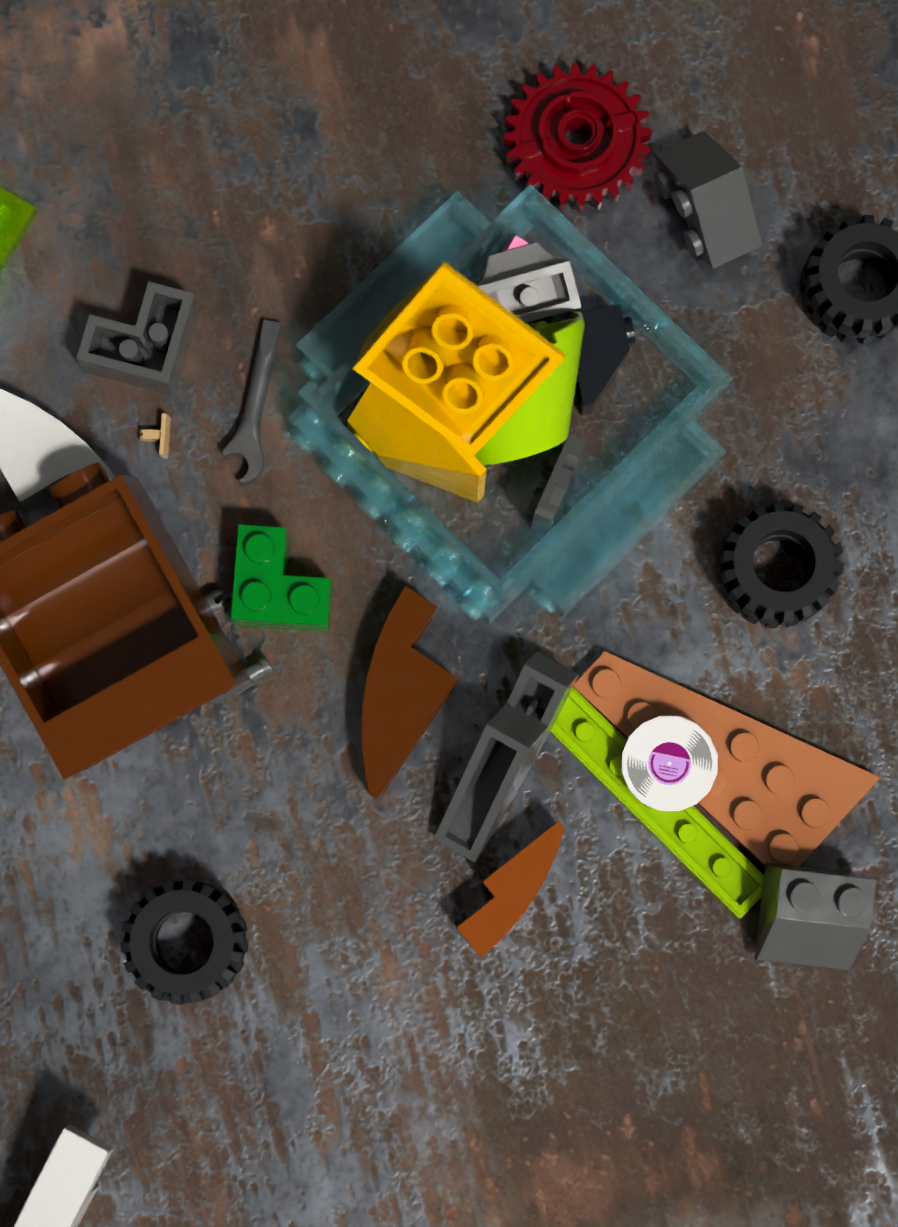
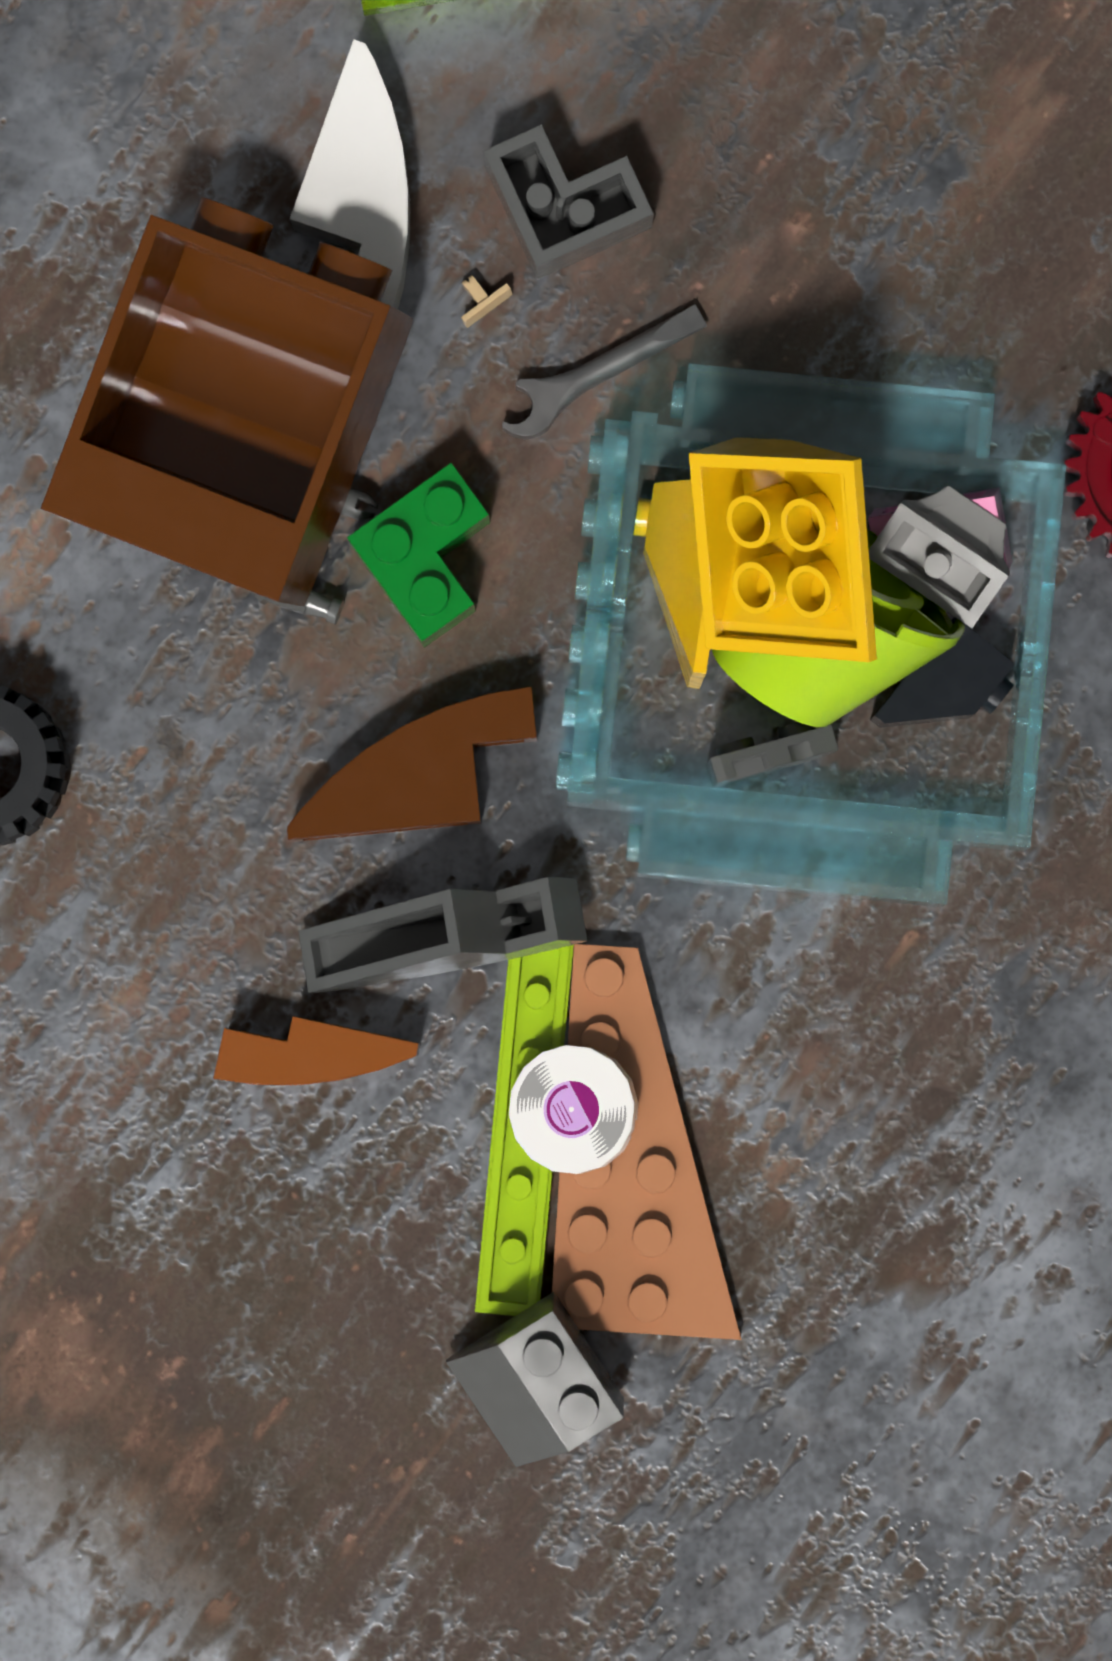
camera: 55 degrees right, 5 degrees up
black tyre [716,502,844,628] -> none

